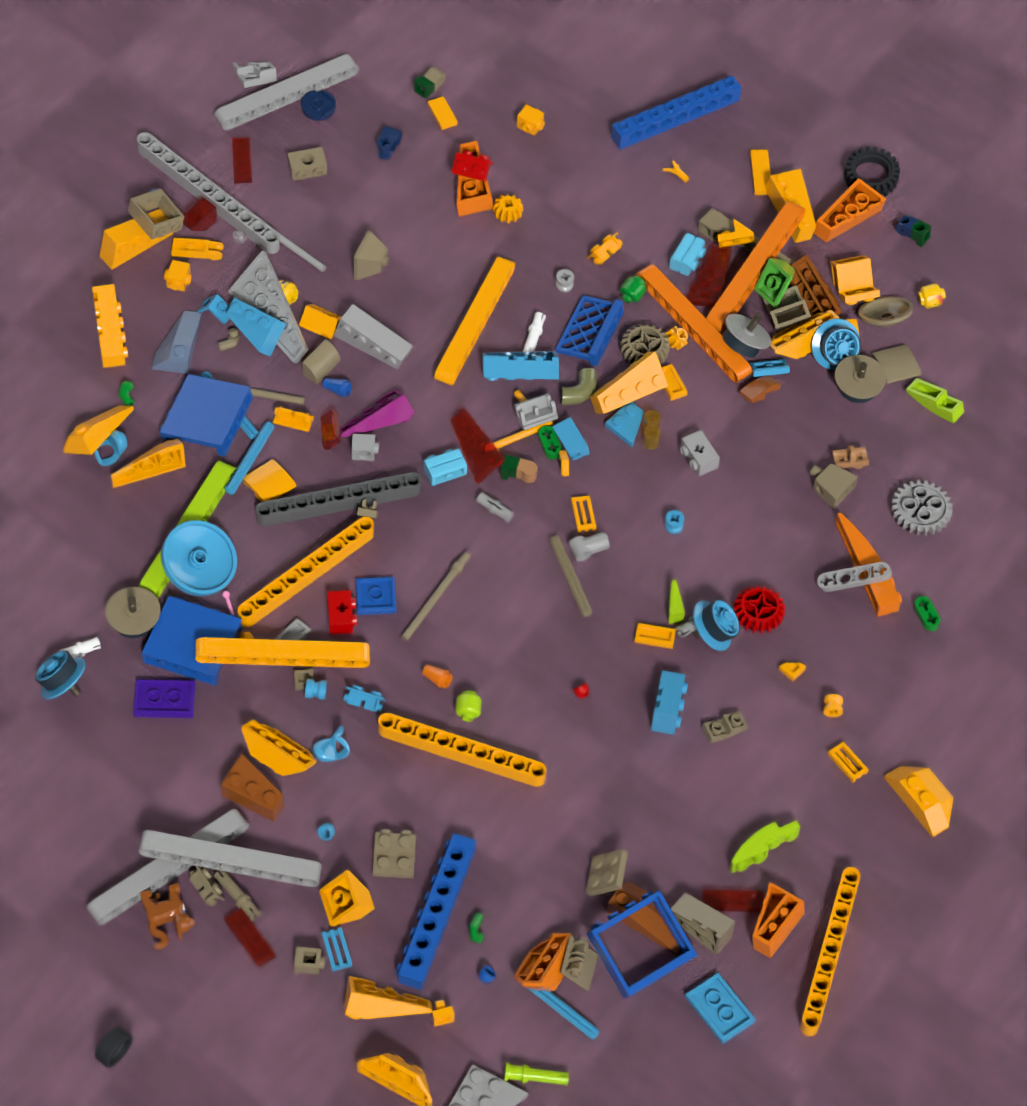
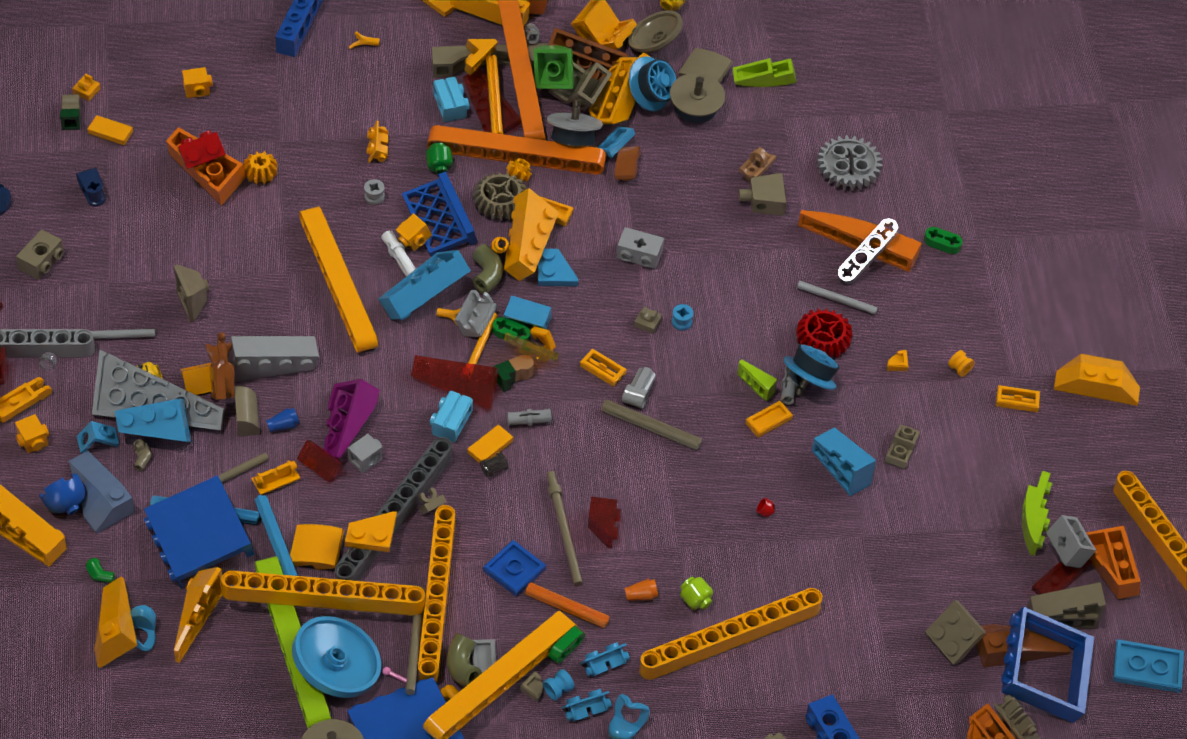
camera: 45 degrees left, 5 degrees down
red brick [327,590,357,635] -> none
clear yellow axle [643,410,661,450] -> none
none -> blue cylinder [39,474,85,515]
none -> light orange tile [72,73,101,101]
none -> dark orange animal [205,332,235,400]
none -> light orange beam [221,571,425,615]
none -> light orange wing [345,512,397,552]
none -> light orange brick [396,213,432,251]
none -> dark tan bar [405,586,425,695]
none -> olive cylinder [447,633,482,687]
none -> light orange tile [467,424,514,466]
none -> clear smoke bush [480,451,509,478]
none -> light orange axle [486,55,503,134]
none -> light orange pin [491,237,509,254]
none -> clear yellow wing [504,332,559,362]
none -> light grey pin [524,23,540,44]
none -> orange axle [525,583,609,628]
none -> green beam [548,626,585,664]
none -> dark azure hinge [561,689,612,722]
none -> clear red slope [588,497,621,548]
none -> dark tan tile [634,306,662,334]
none -> light grey bar [797,281,878,315]
none -> light grey brick [1046,515,1096,568]

